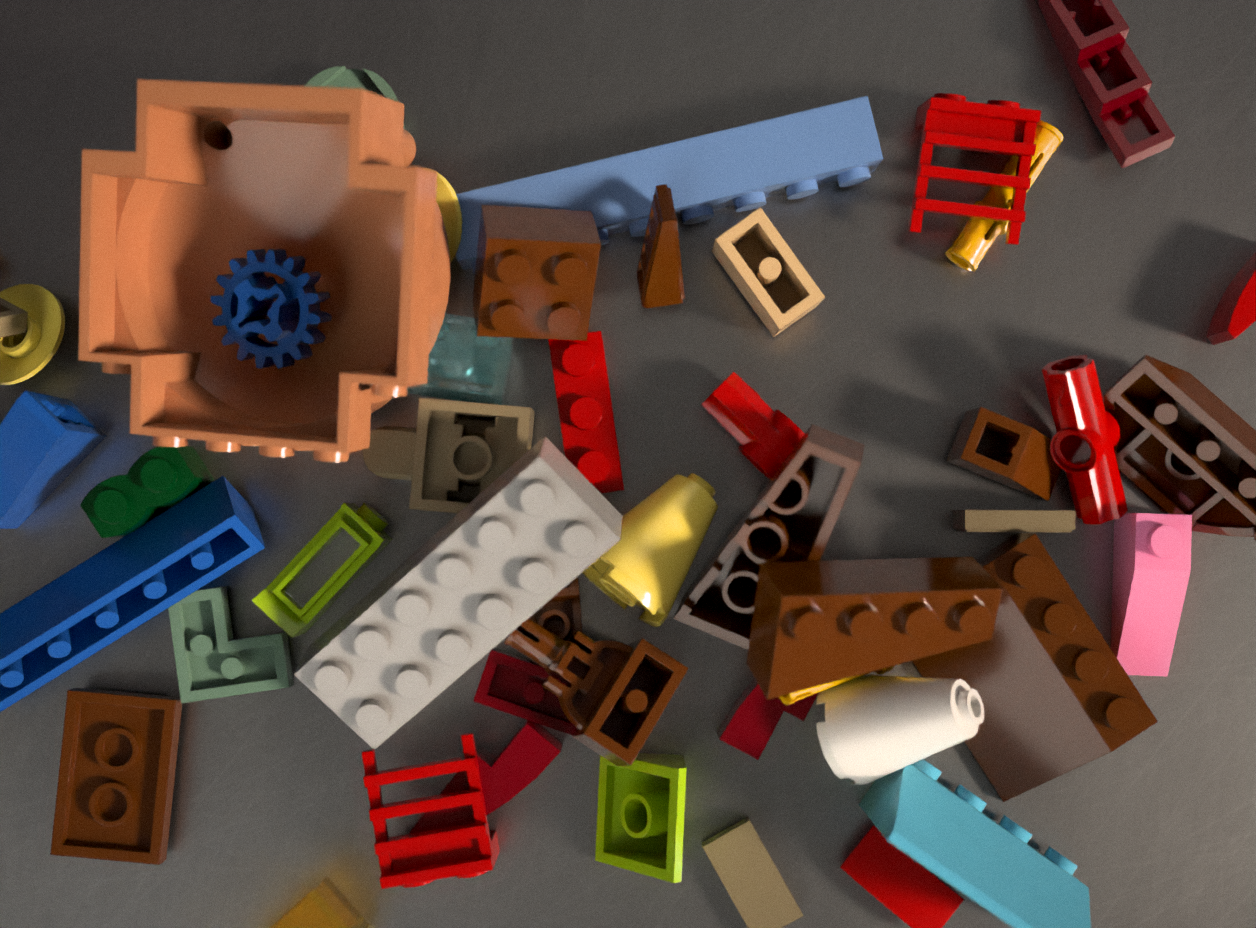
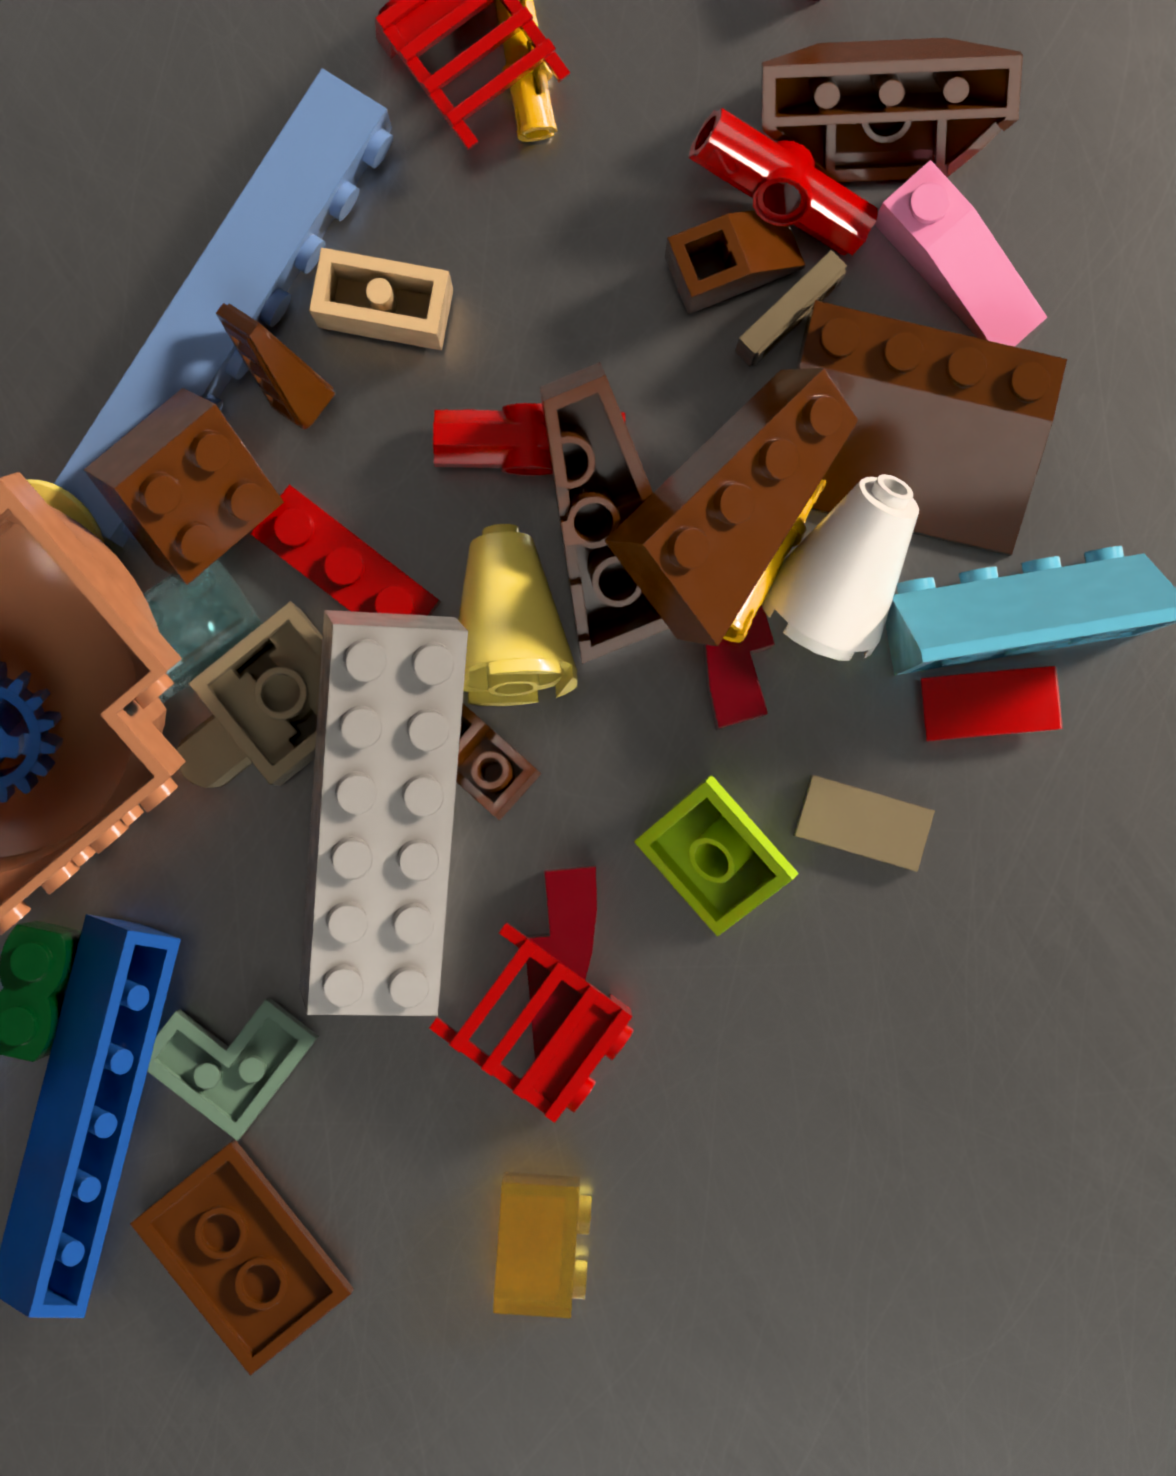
camera: 45 degrees left, 0 degrees up
lime window [251,502,393,638] -> none
dark red plate [473,648,577,735] -> none
reddish brown brick [503,618,689,766] -> none

